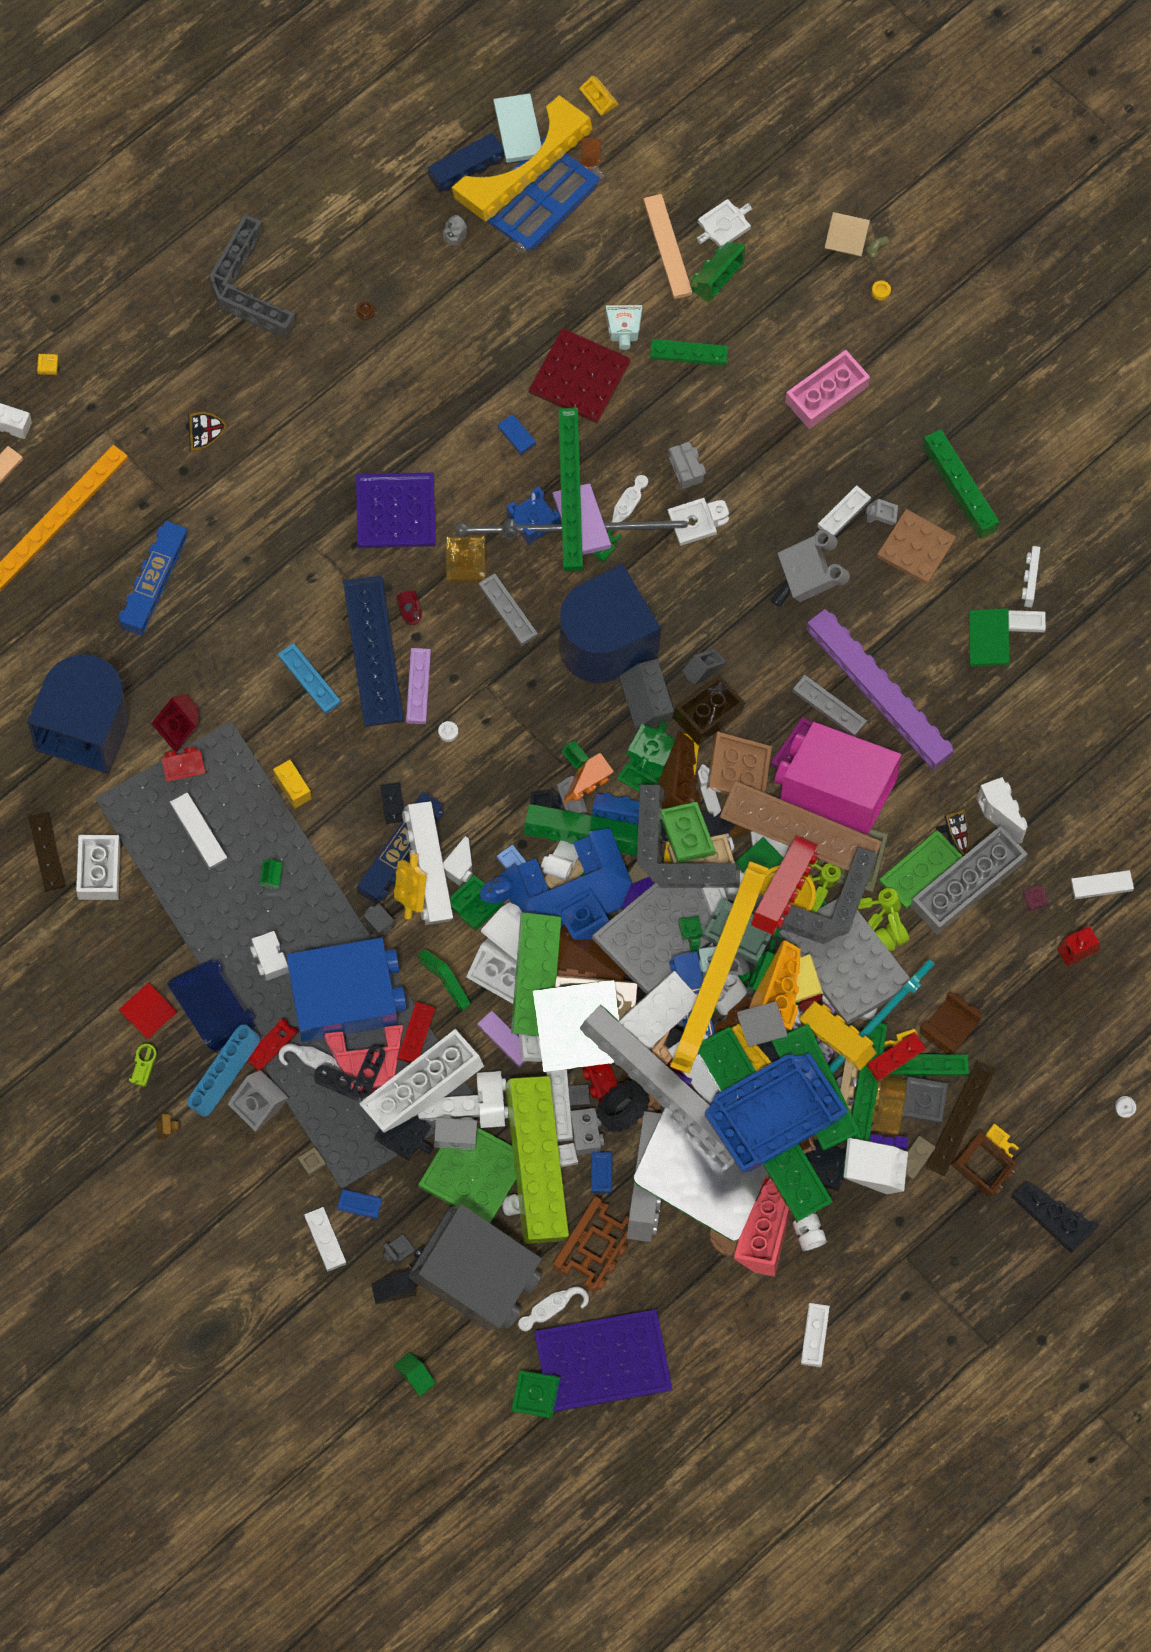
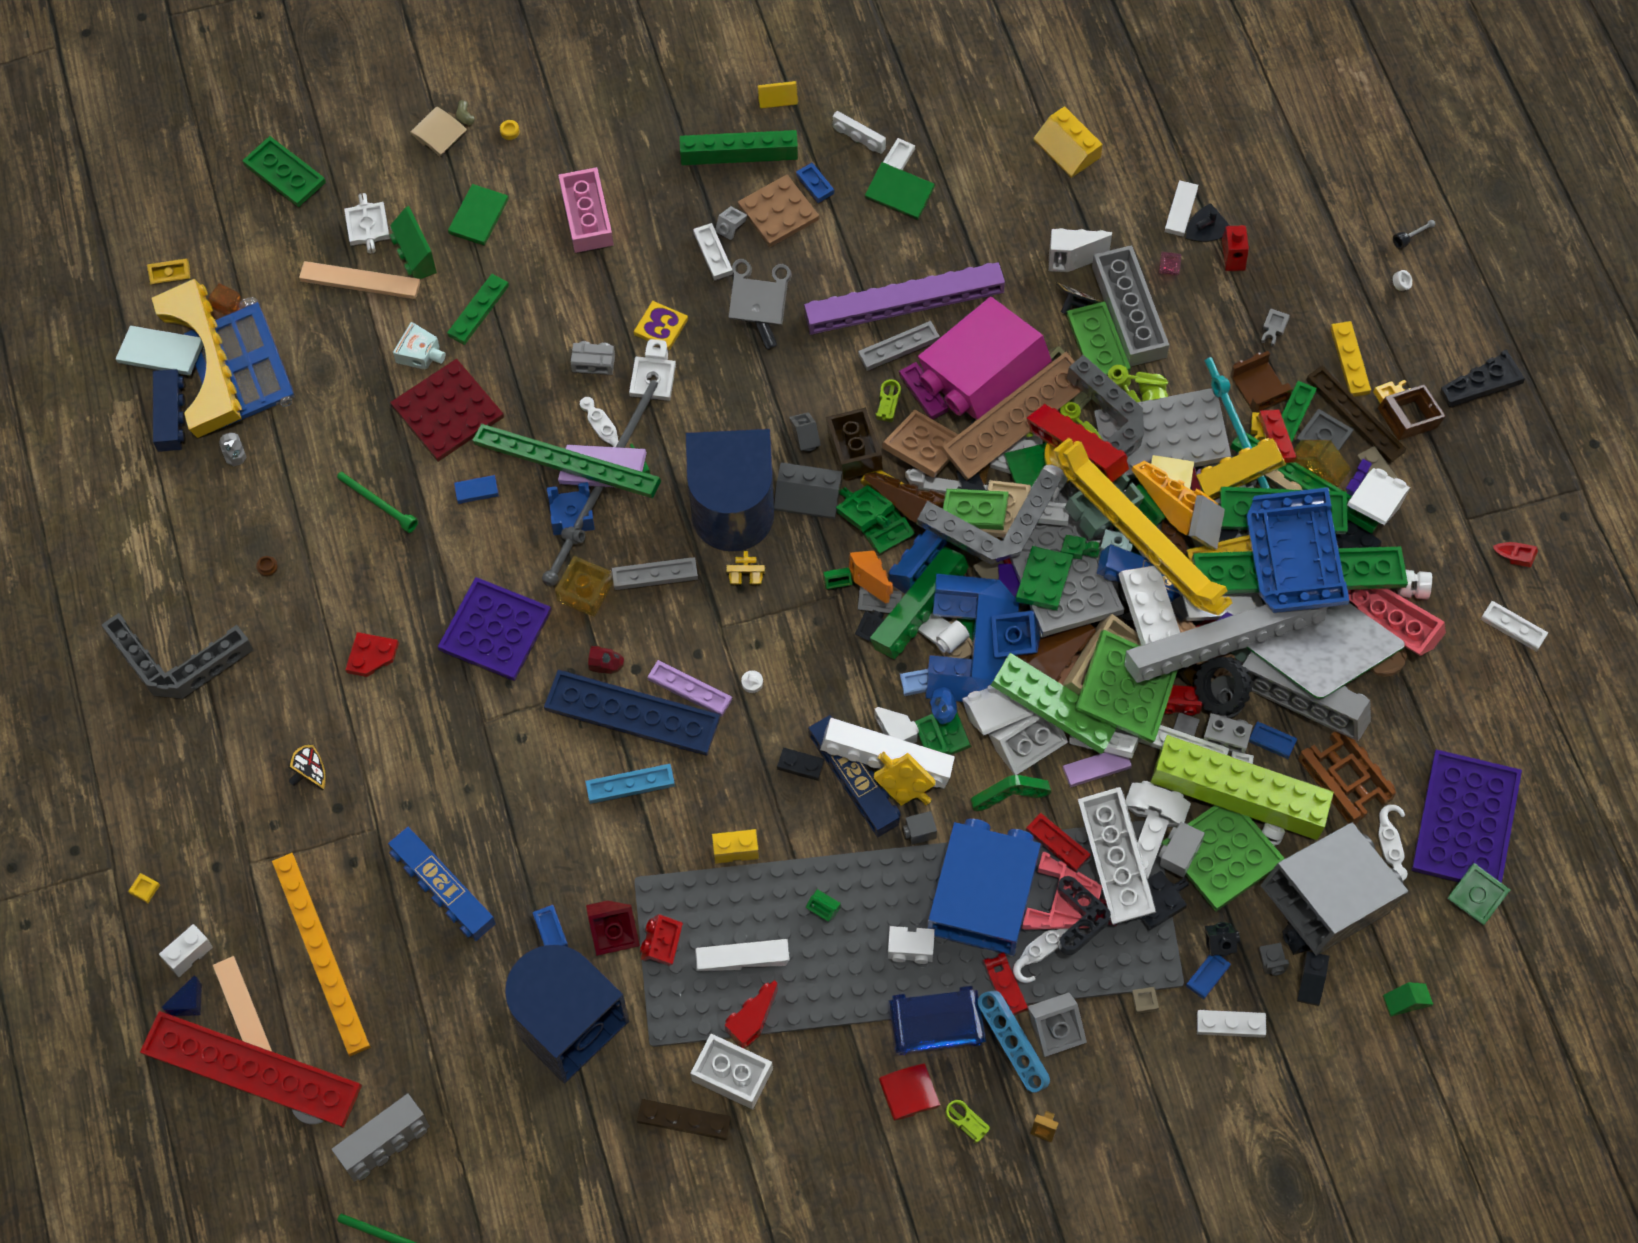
camera: 60 degrees left, 5 degrees down
none -> green plate [242,136,326,207]
none -> green piece [337,472,418,533]
none -> red plate [345,632,399,677]
none -> green tile [448,184,509,246]
none -> blue tile [532,905,568,947]
none -> yellow tile [634,301,688,350]
none -> red slope [725,980,778,1049]
none -> yellow hips [727,551,765,585]
none -> yellow slope [758,81,798,108]
none -> blue plate [796,163,834,203]
none -> lime piece [875,379,901,422]
none -> green plate [1016,546,1073,611]
none -> yellow slope [1033,106,1103,178]
none -> black shield [1186,203,1230,242]
none -> black brick [1205,922,1240,956]
none -> light grey plate [1261,309,1290,347]
none -> yellow plate [1330,321,1371,397]
none -> red plate [1493,542,1538,568]

